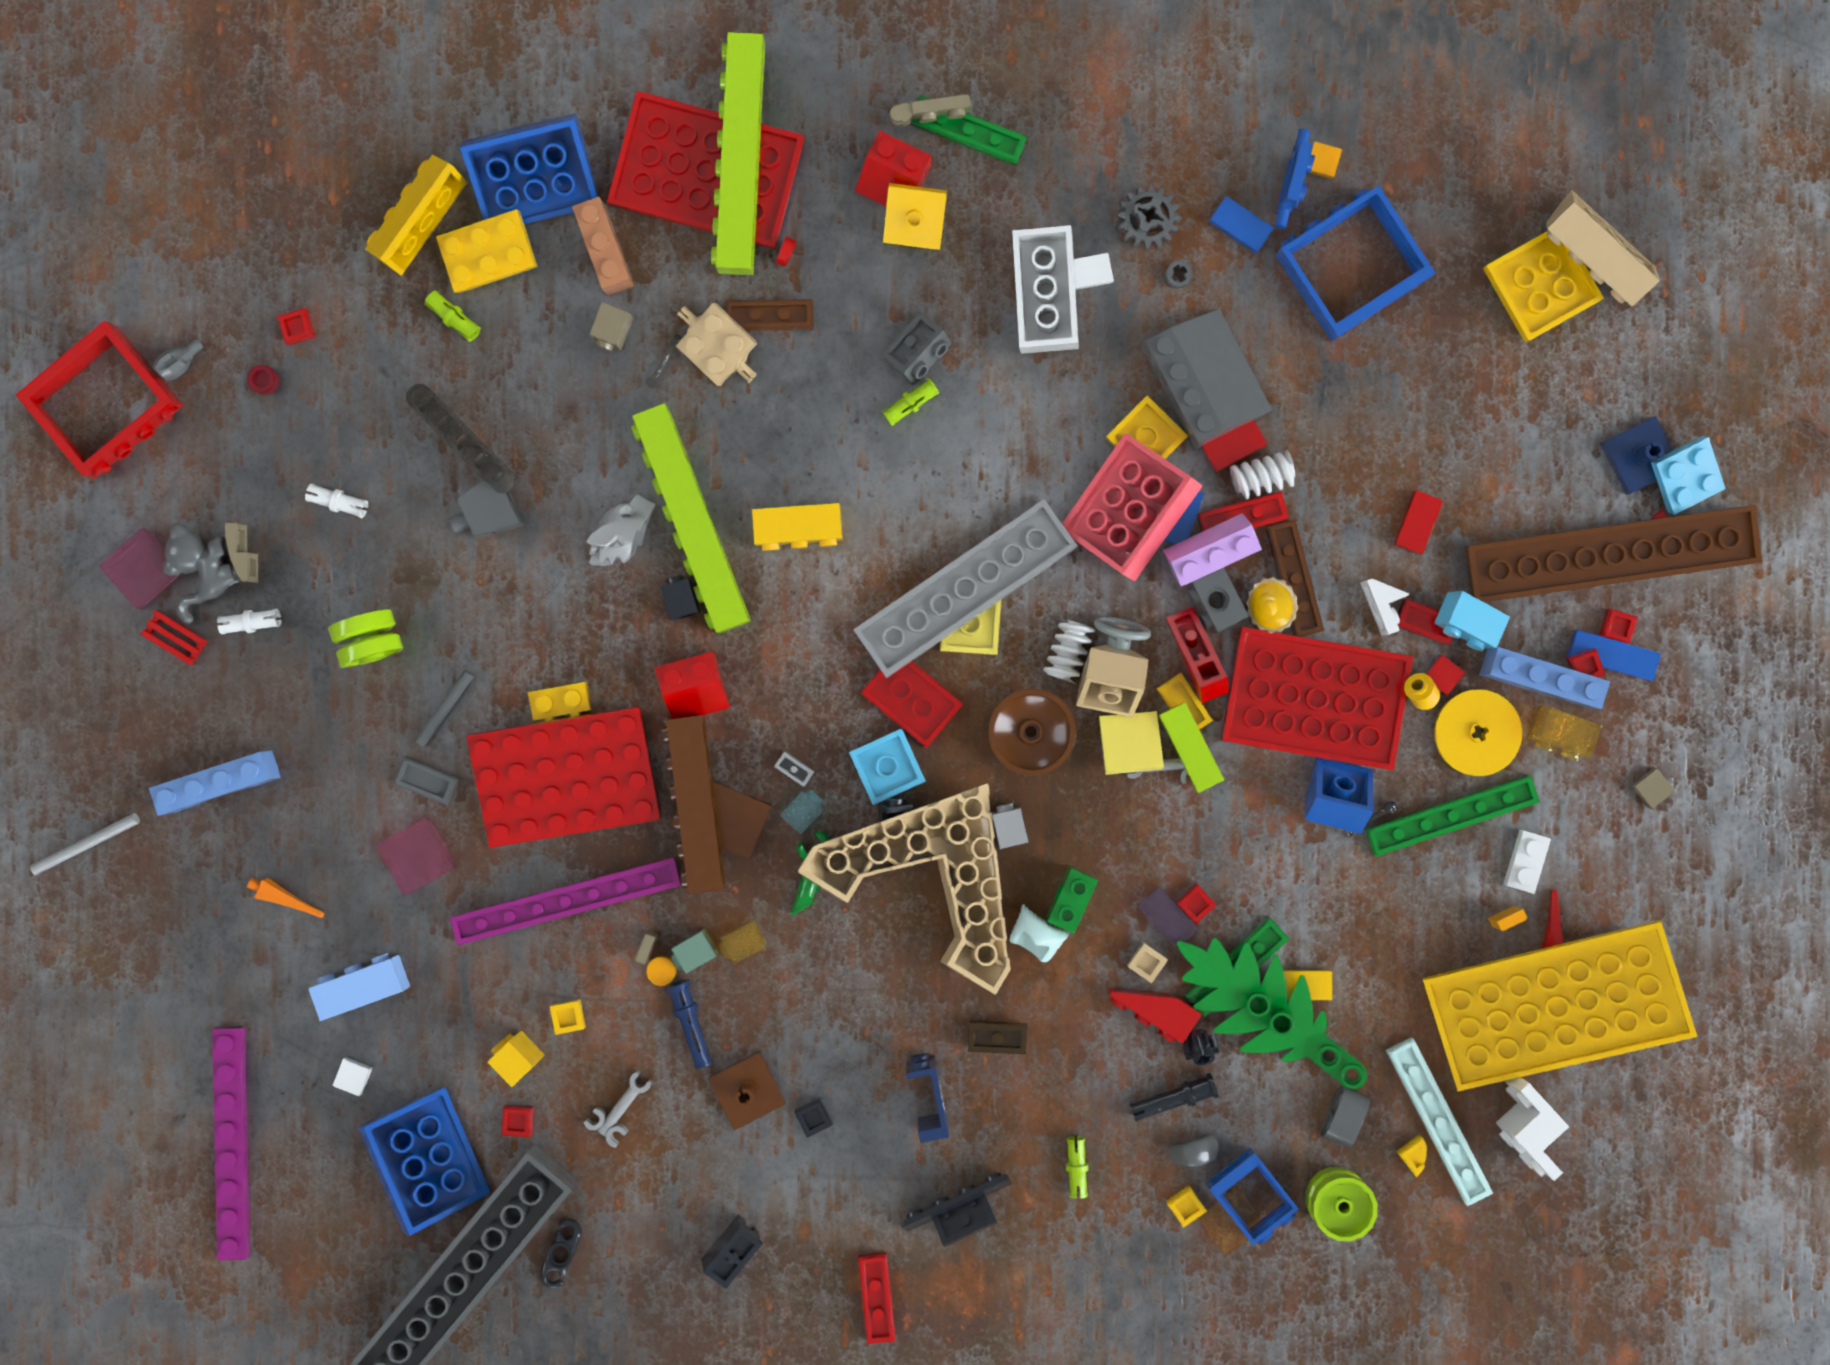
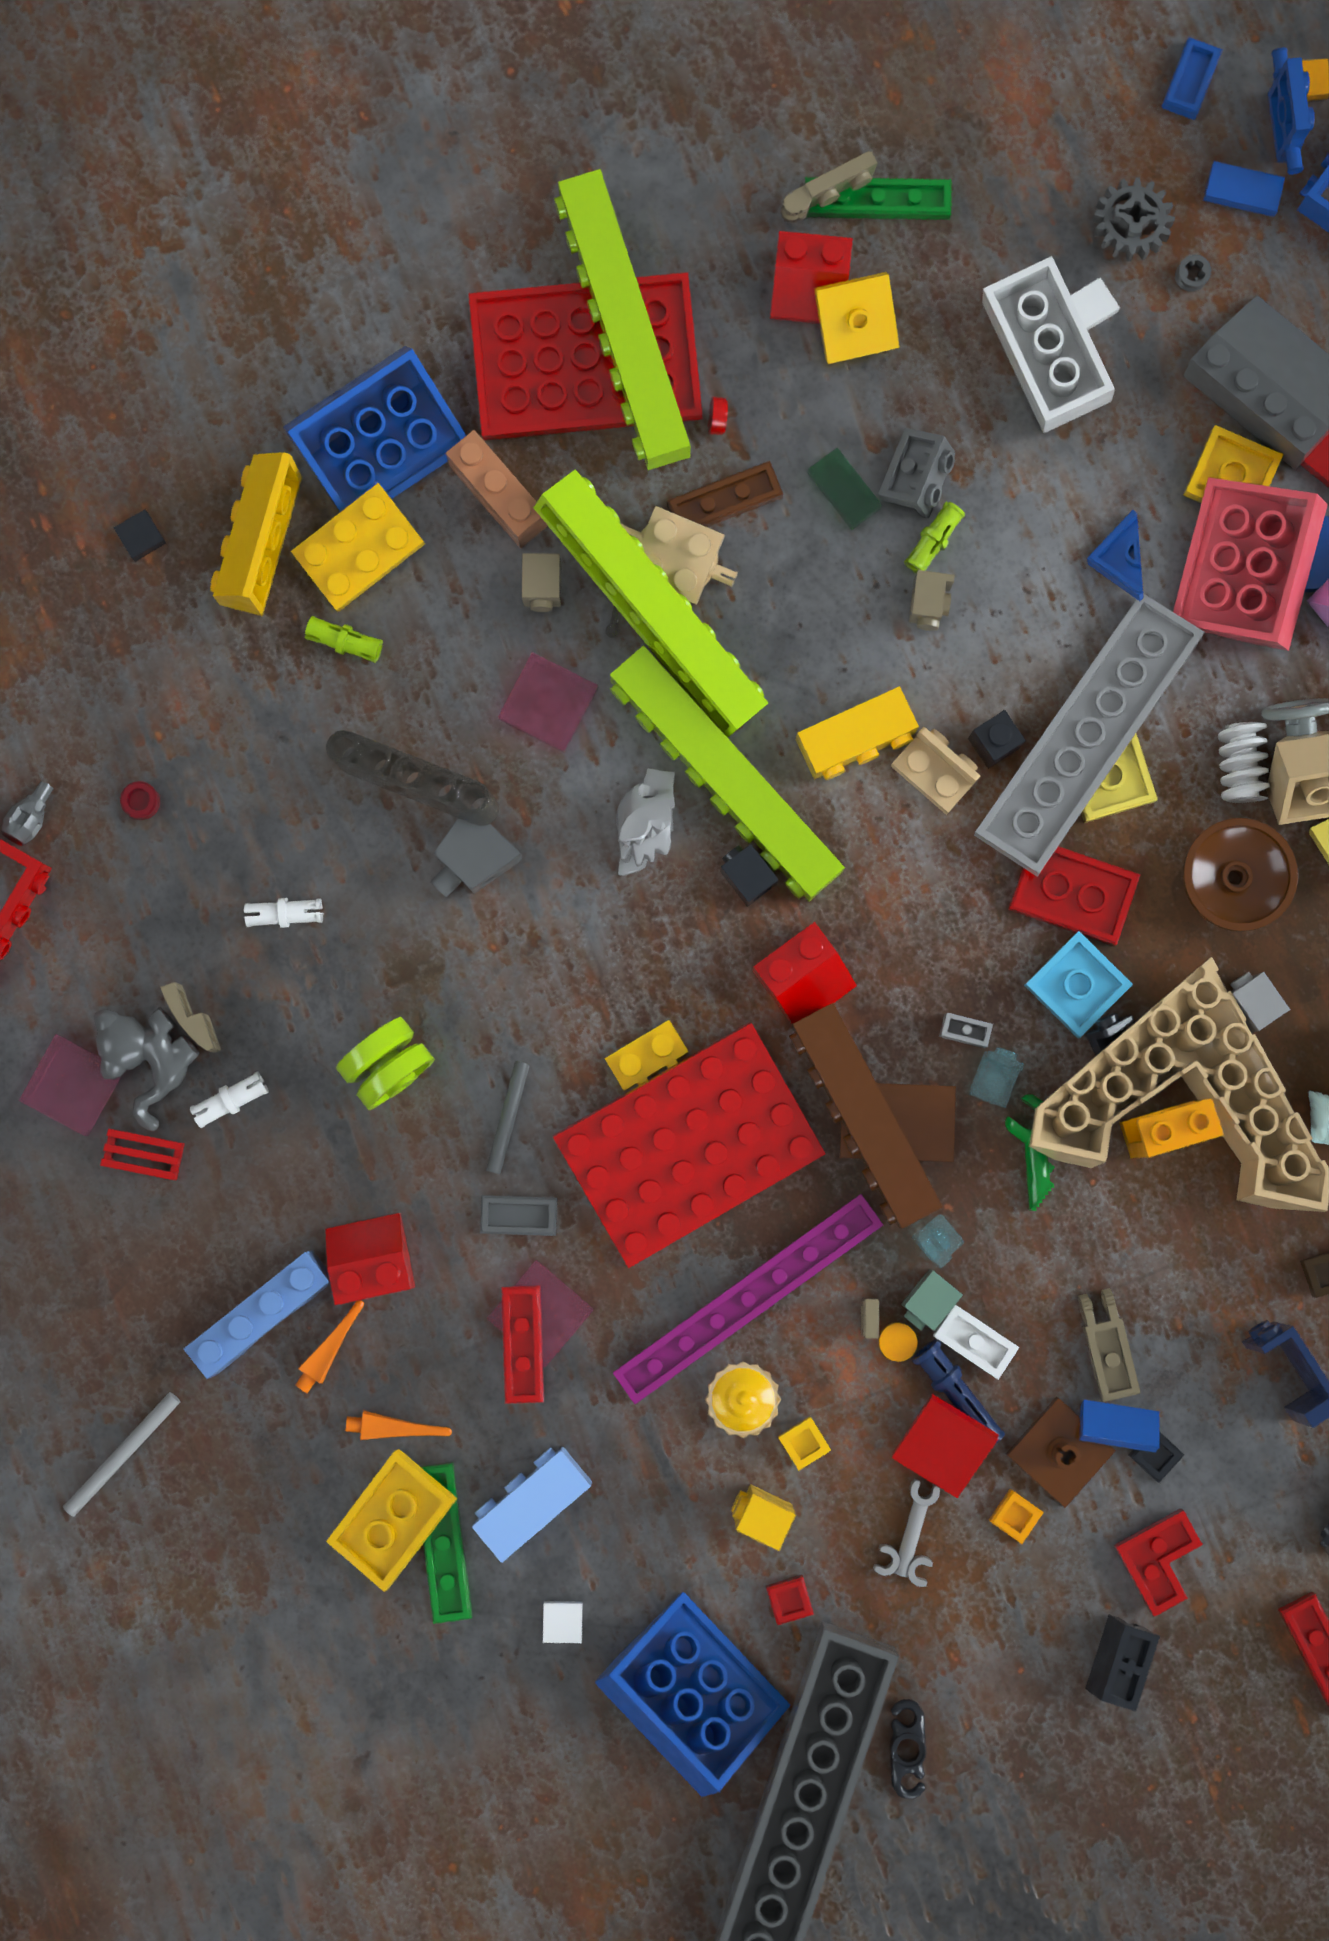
camera: 25 degrees left, 5 degrees down
magenta plate [212,1026,250,1261] -> none
red tile [277,308,316,346] -> none
clear yellow brick [719,919,767,964] -> none
none -> black tile [114,509,166,562]
none -> orange piece [295,1300,364,1394]
none -> red slope [325,1213,416,1305]
none -> yellow plate [326,1449,457,1592]
none -> green tile [420,1462,472,1624]
none -> clear pink tile [498,652,599,753]
none -> red tile [501,1285,544,1404]
none -> lime brick [533,469,768,738]
none -> yellow piece [705,1361,781,1438]
none -> clear green tile [807,447,882,530]
none -> tan bracket [891,727,980,815]
none -> red tile [892,1394,999,1499]
none -> dark tan brick [908,570,955,631]
none -> clear light blue bracket [911,1214,964,1268]
none -> white plate [932,1305,1019,1380]
none -> black brick [968,710,1026,769]
none -> light orange tile [989,1488,1044,1544]
none -> dark tan hinge [1078,1288,1141,1402]
none -> blue tile [1079,1400,1160,1452]
none -> blue tile [1087,510,1144,601]
none -> red plate [1114,1508,1203,1617]
none -> light orange panel [1119,1098,1224,1158]
none -> blue tile [1161,37,1223,120]

